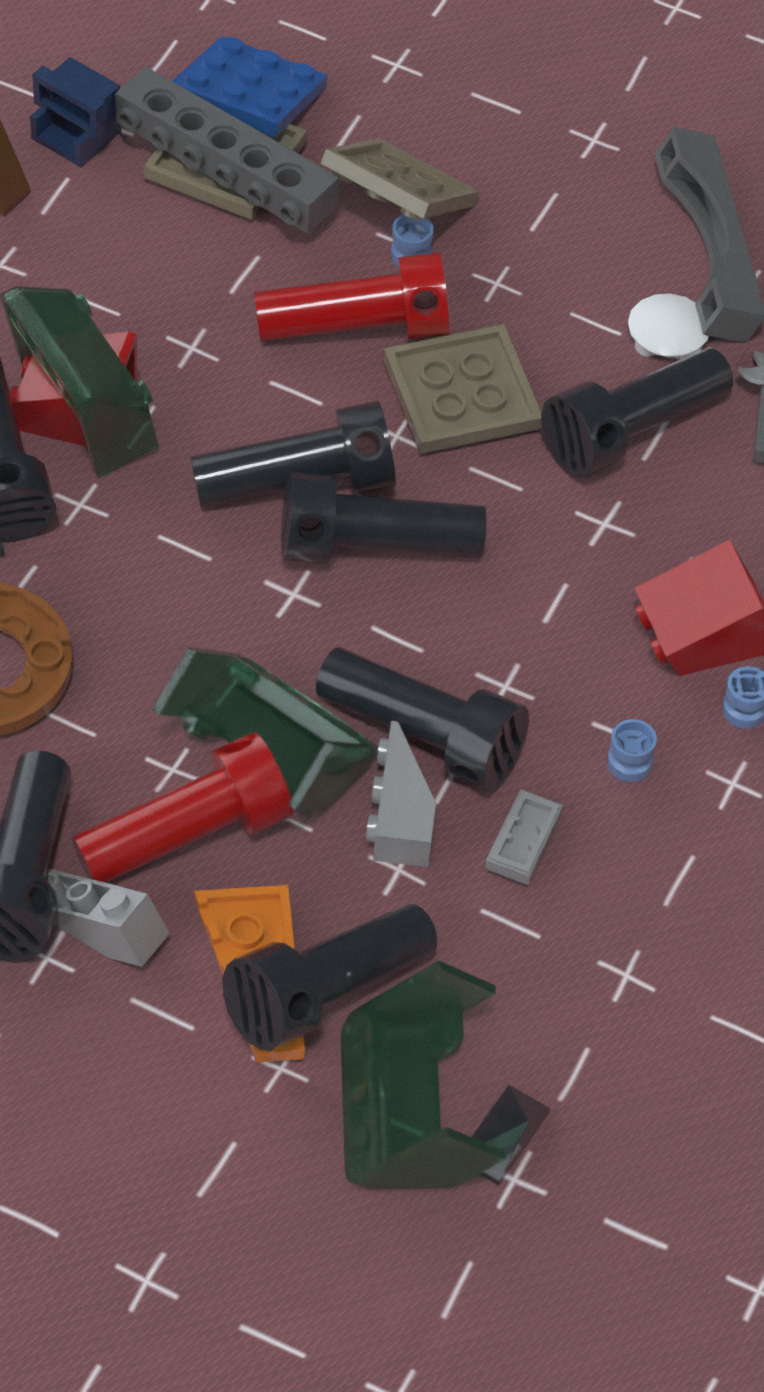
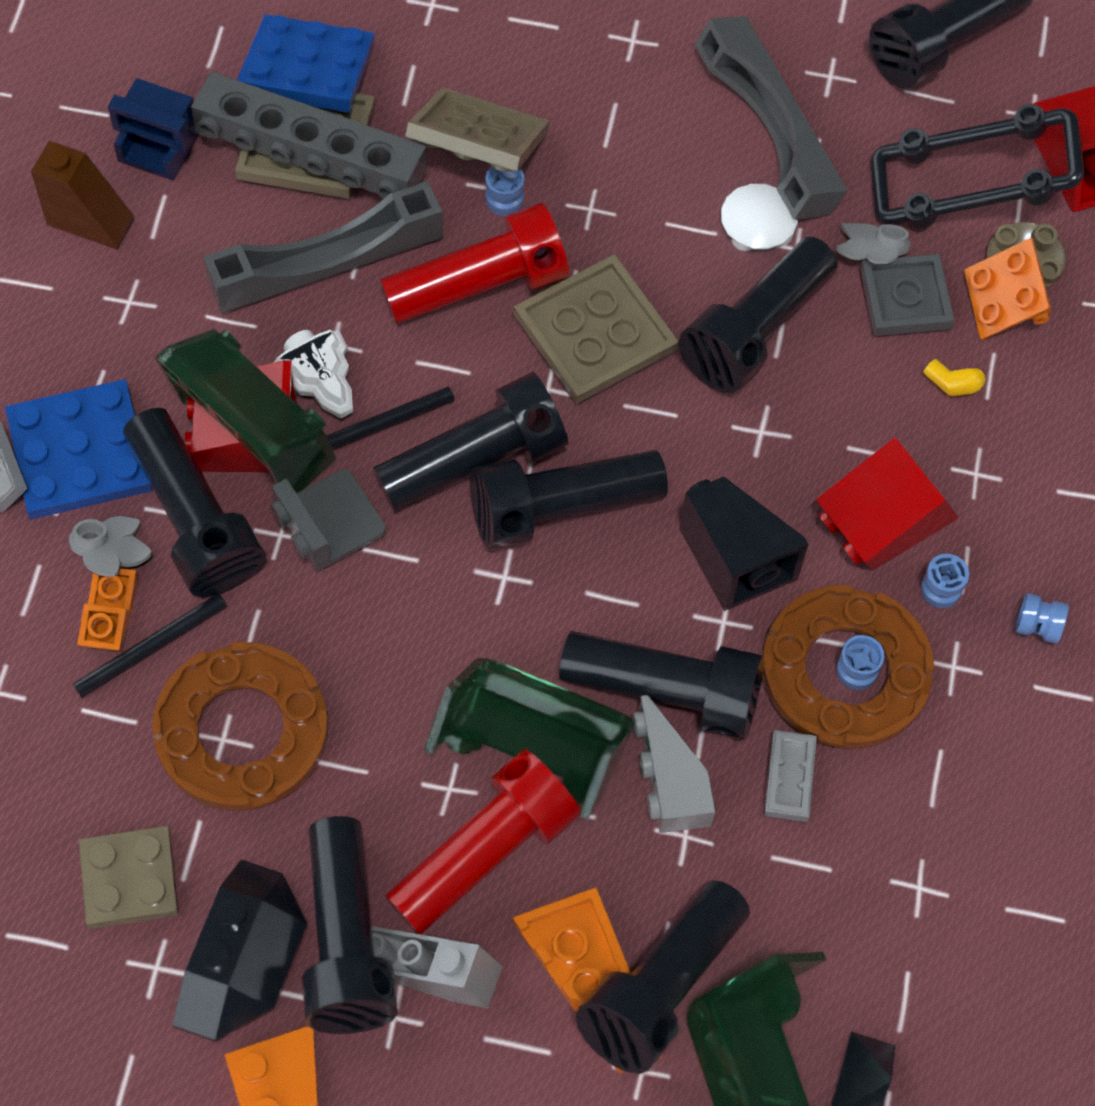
camera: 15 degrees left, 10 degrees up
none -> dark grey arch [203,181,443,314]
none -> dark grey bracket [270,469,386,573]
none -> white rock [275,330,353,418]
none -> black bar [299,386,454,462]
none -> black slope [679,476,809,611]
none -> dark orange plate [763,585,934,749]

